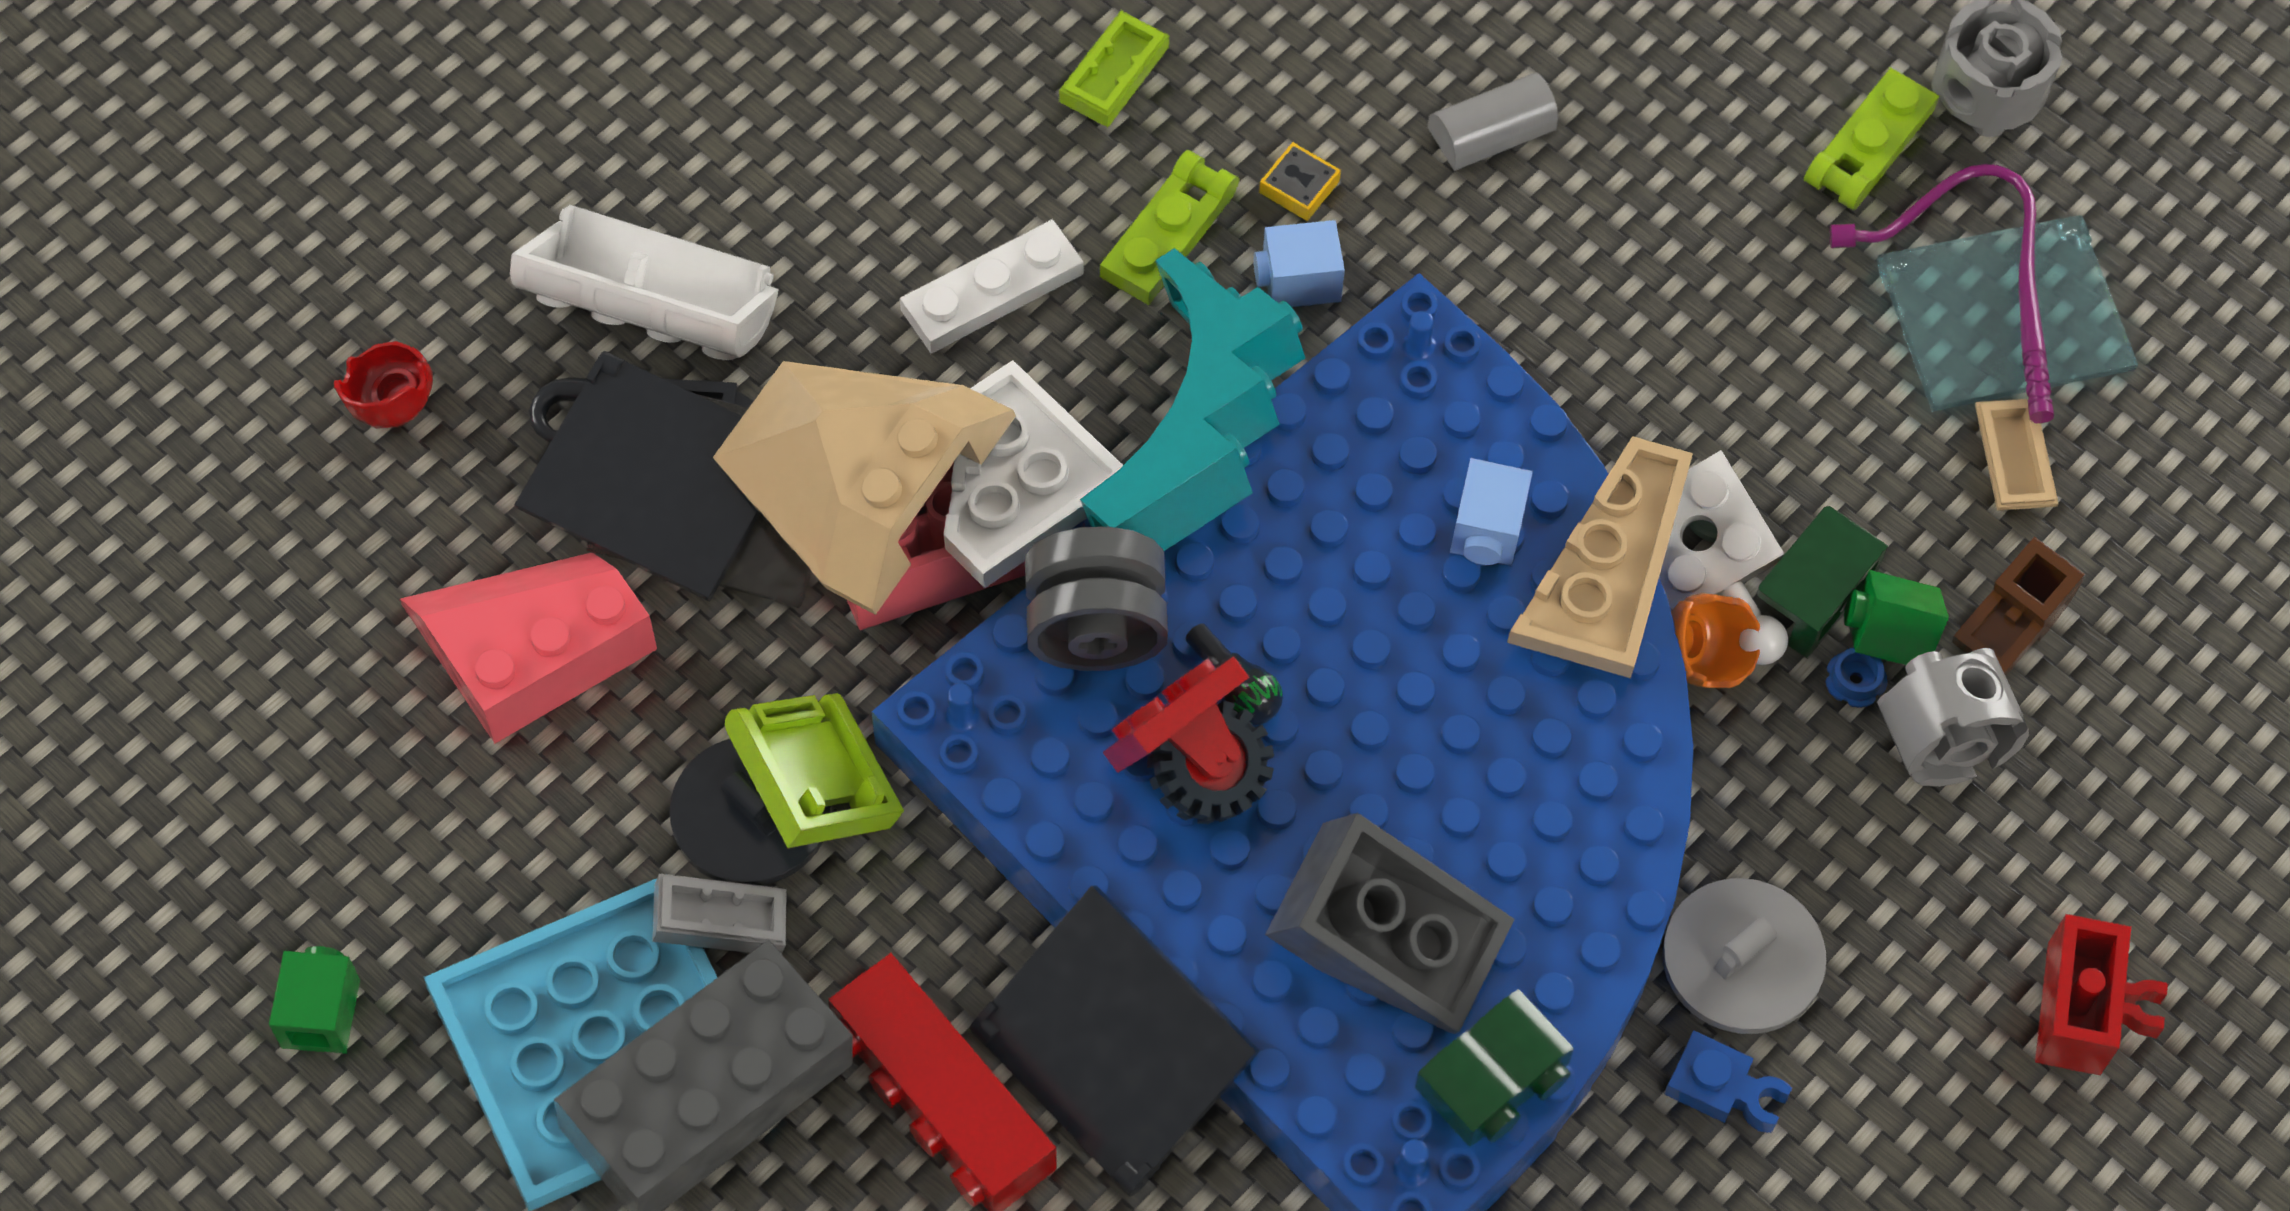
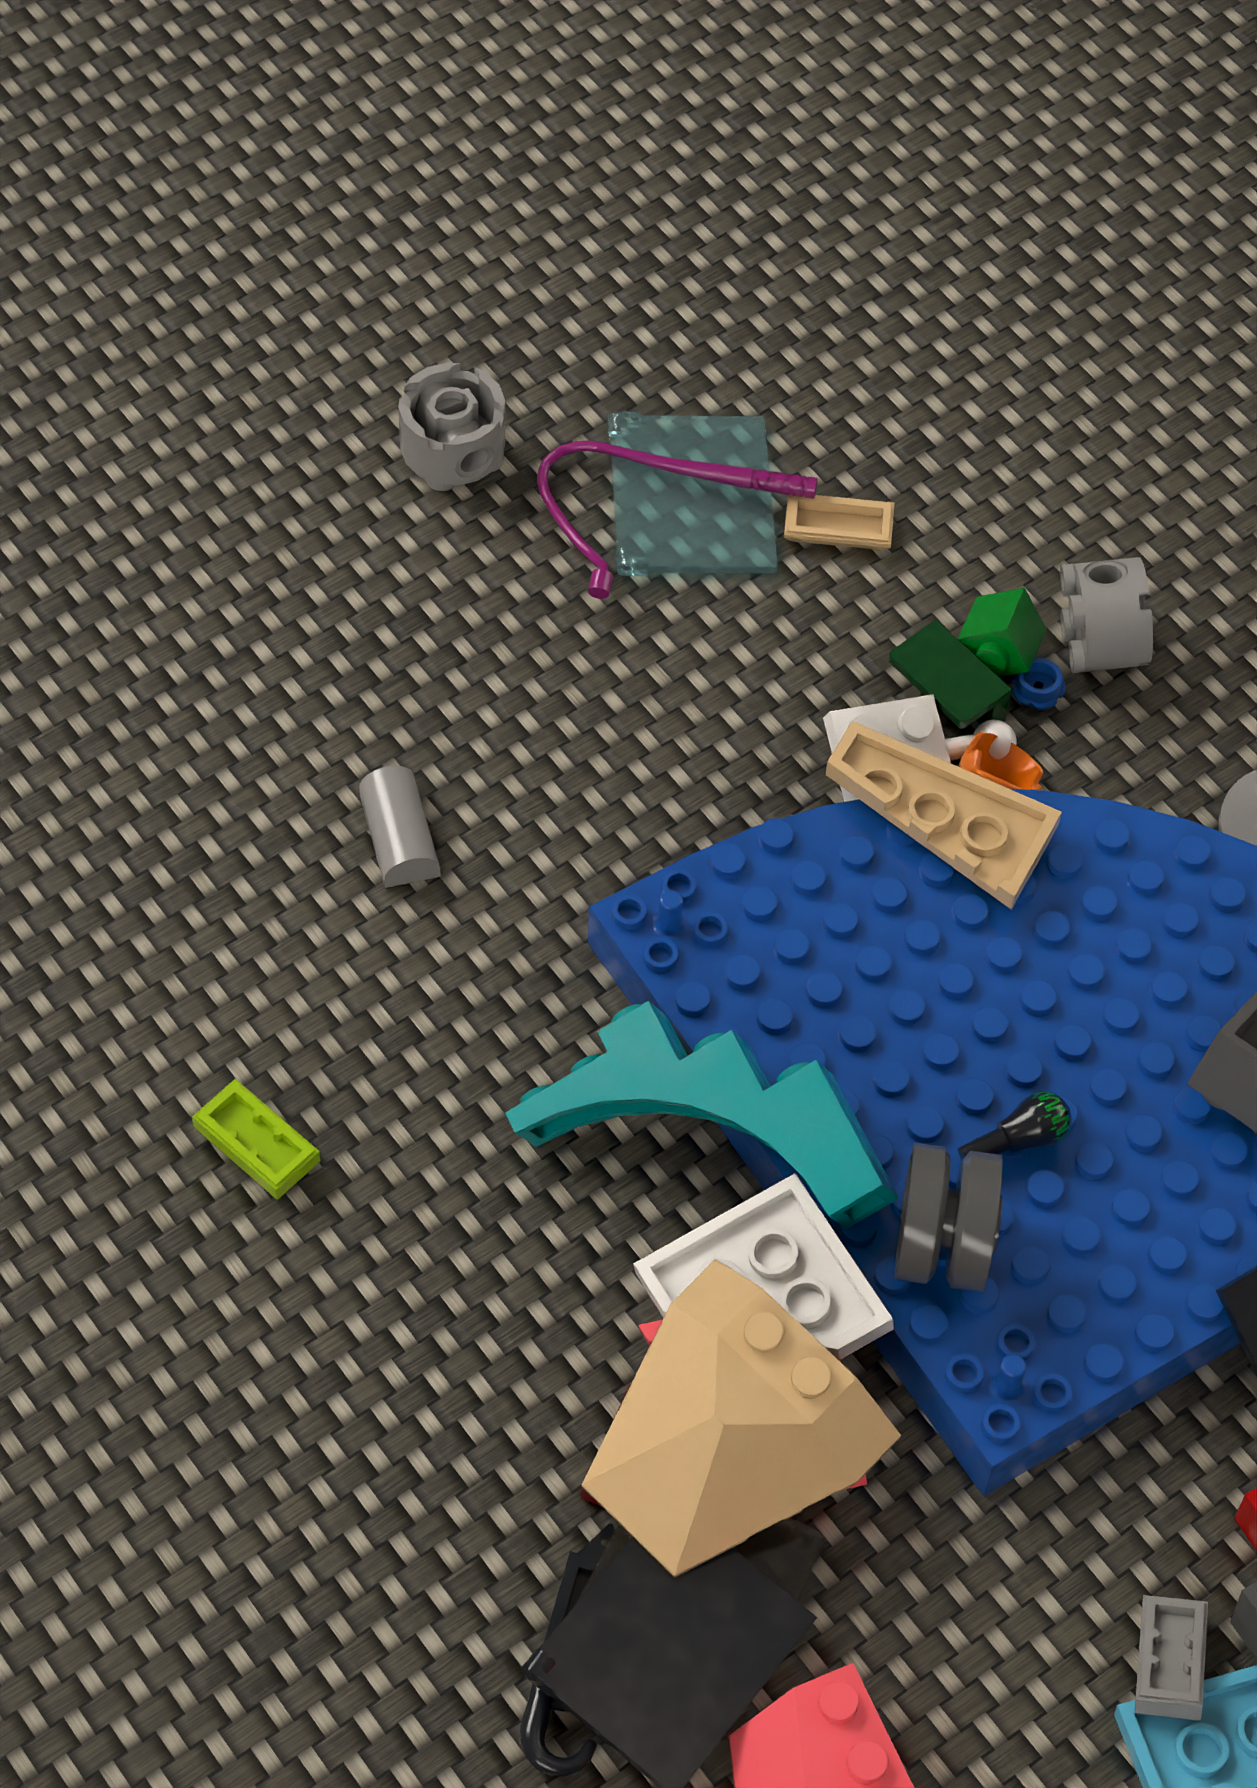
camera: 80 degrees left, 5 degrees down
white container [510,205,779,360] -> none
black shield [670,739,831,886] -> none
lime container [725,693,904,848] -> none
white plate [900,219,1084,354] -> none
lime plate [1100,150,1239,305] -> none
plate [1103,656,1274,824] -> none
light blue brick [1254,220,1345,307] -> none
tile [1259,142,1341,221] -> none
light blue brick [1450,458,1533,566] -> none
lime plate [1803,67,1939,211] -> none
reddish brown brick [1952,536,2085,676] -> none

